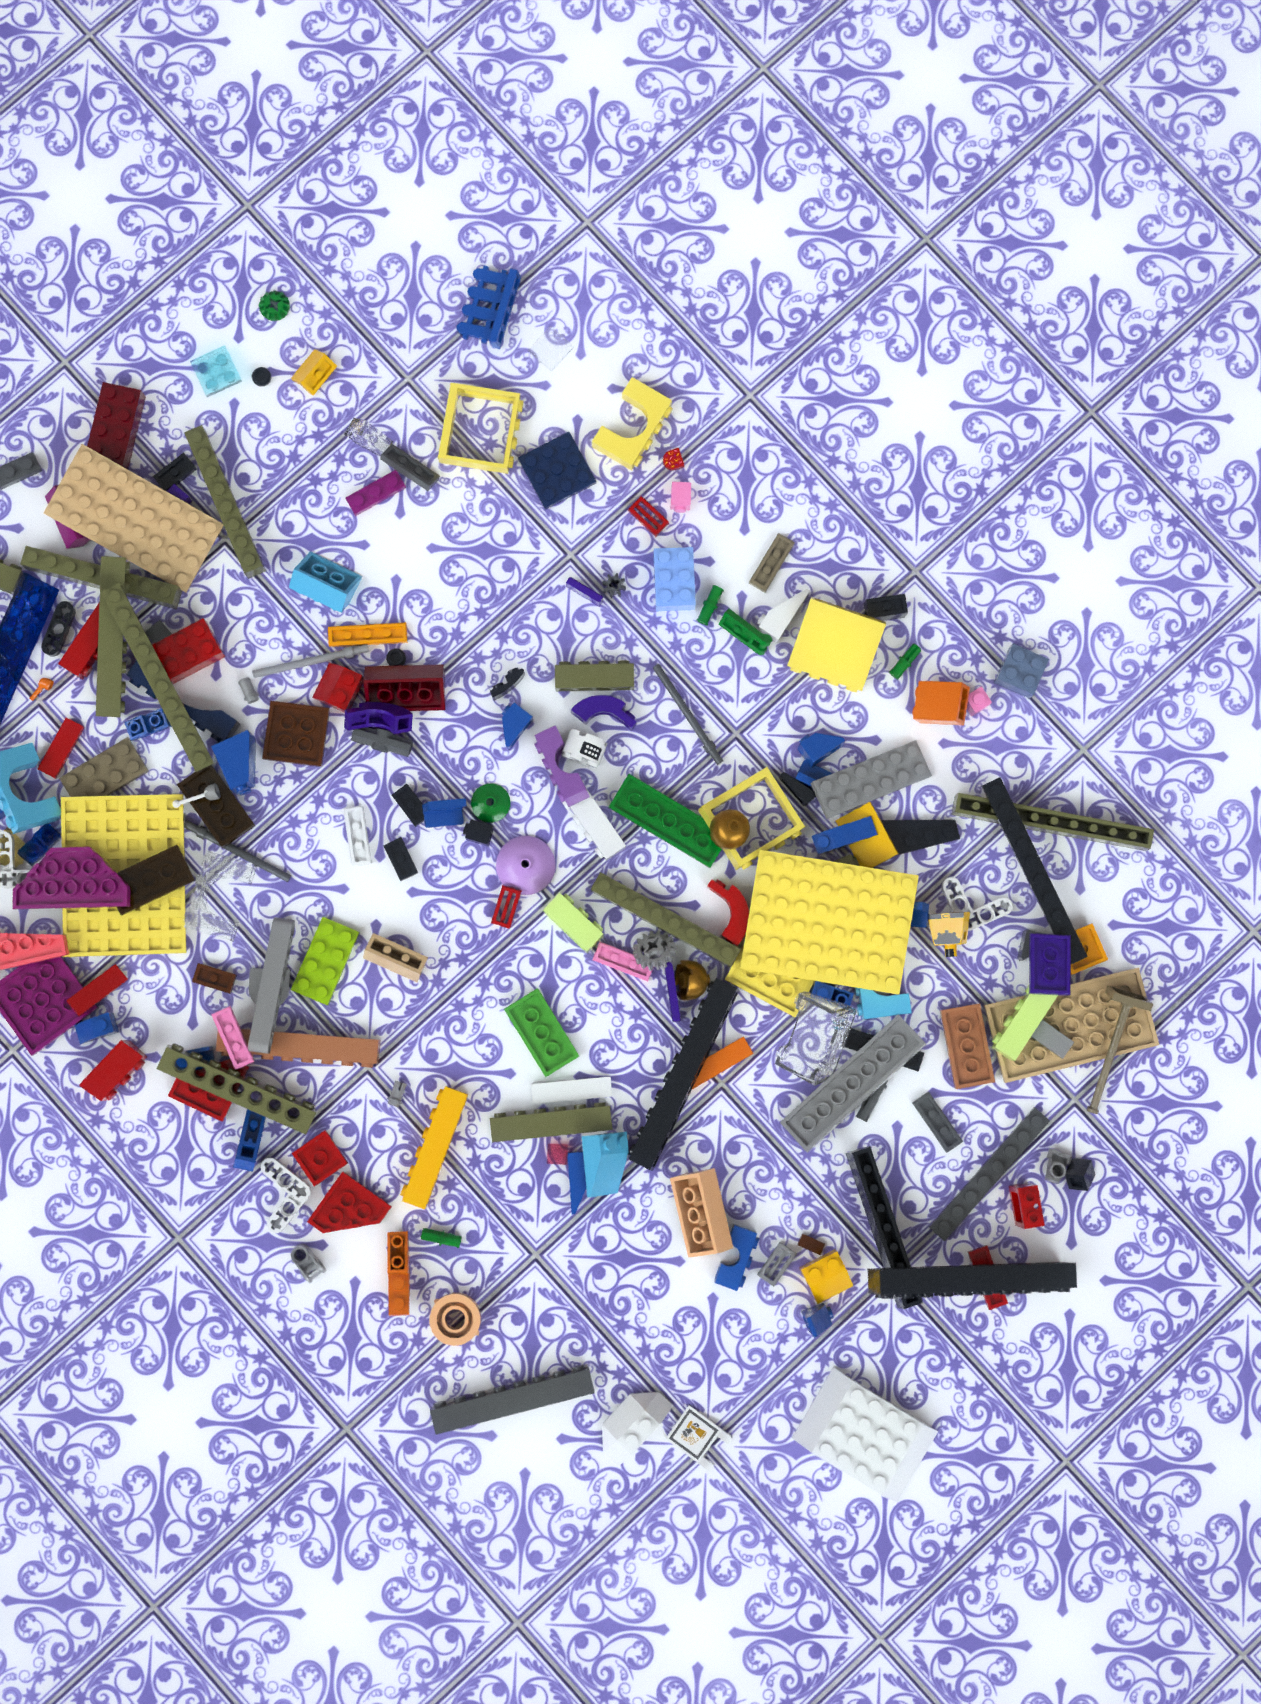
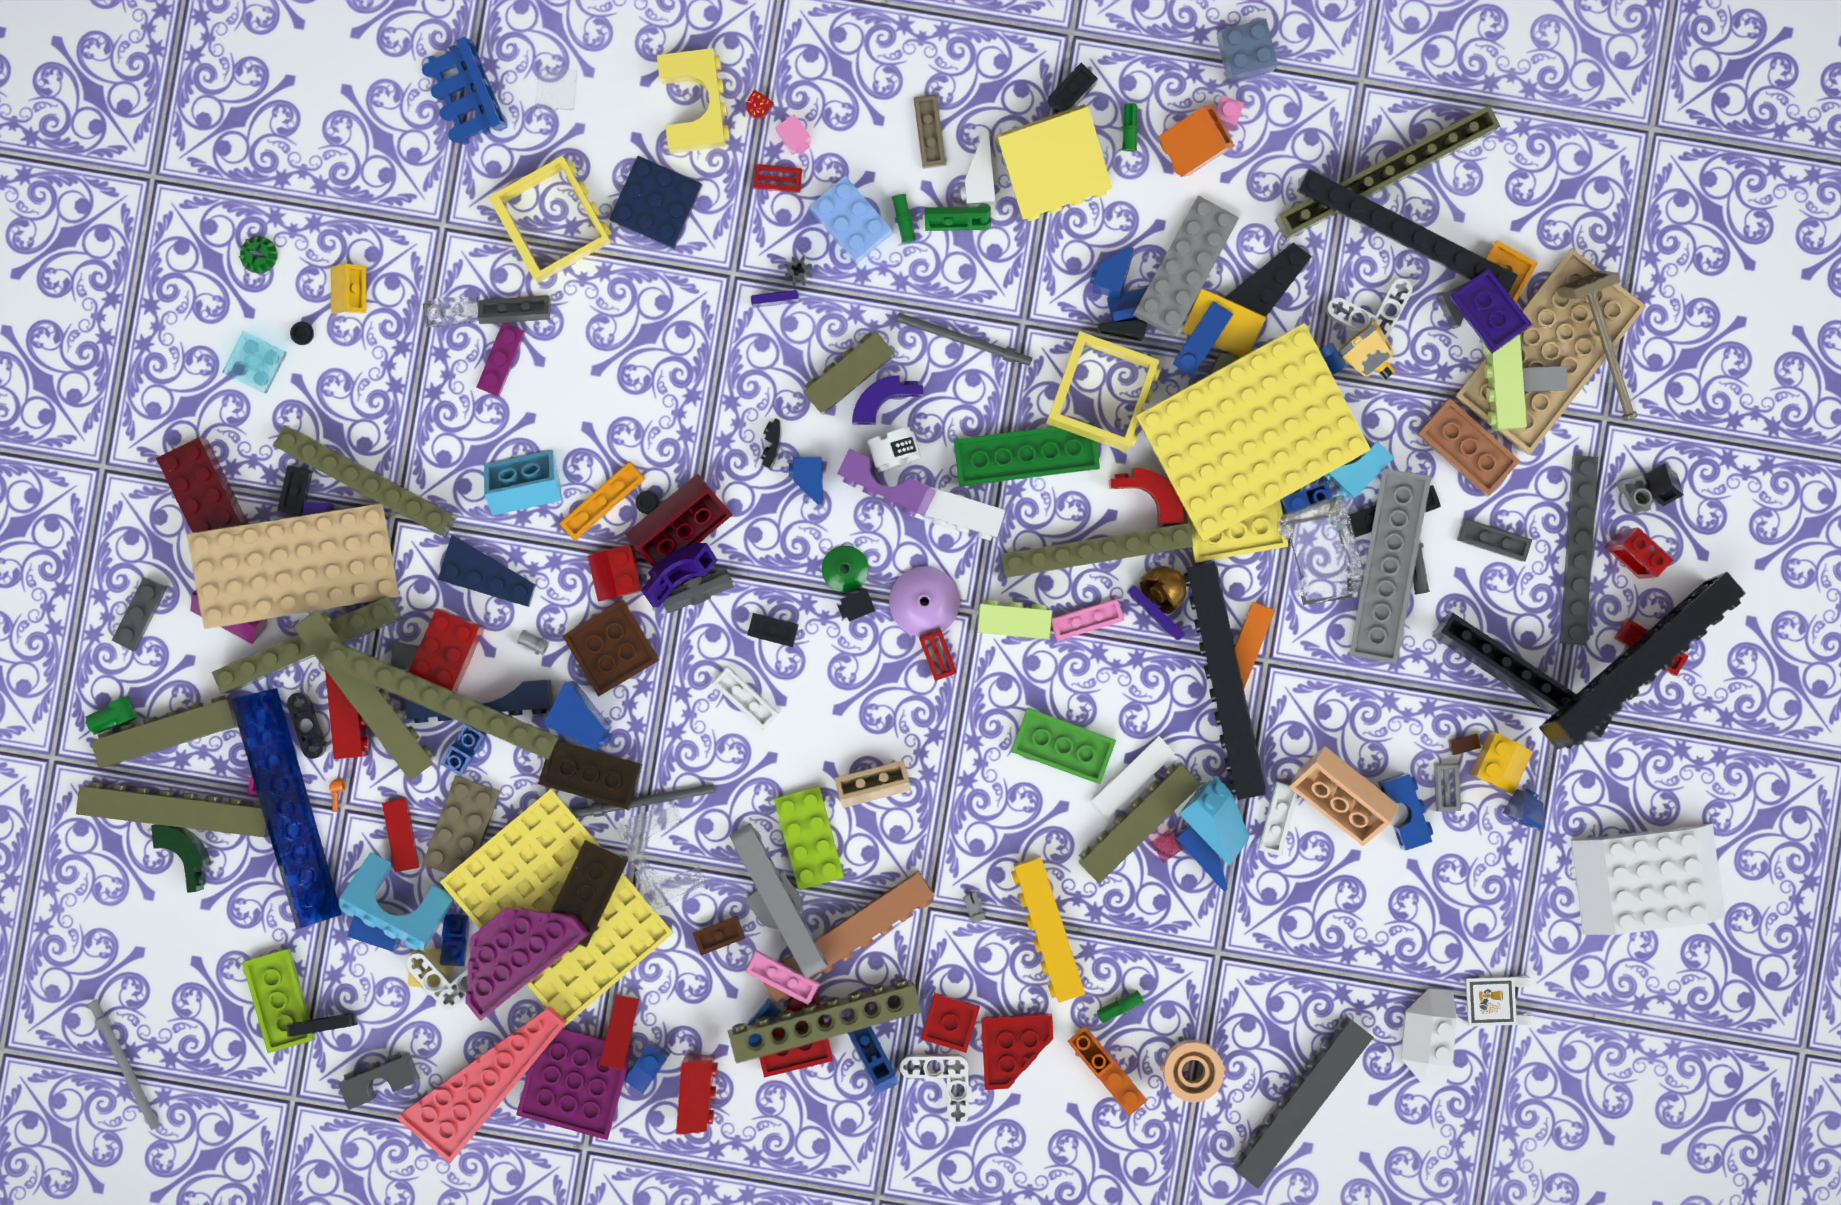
camera: 30 degrees left, 5 degrees up
hinge [172,783,221,808] -> none
light grey bar [252,644,369,678] -> none
light grey piece [291,1244,327,1284] -> none
black plate [383,837,418,882] -> none
blue panel [422,798,467,828] -> none
light grey gear [633,930,677,971] -> none
pearl gold cylinder [710,809,750,850] -> none
none -> dark blue wing [438,535,536,607]
none -> white tile [1257,781,1298,856]

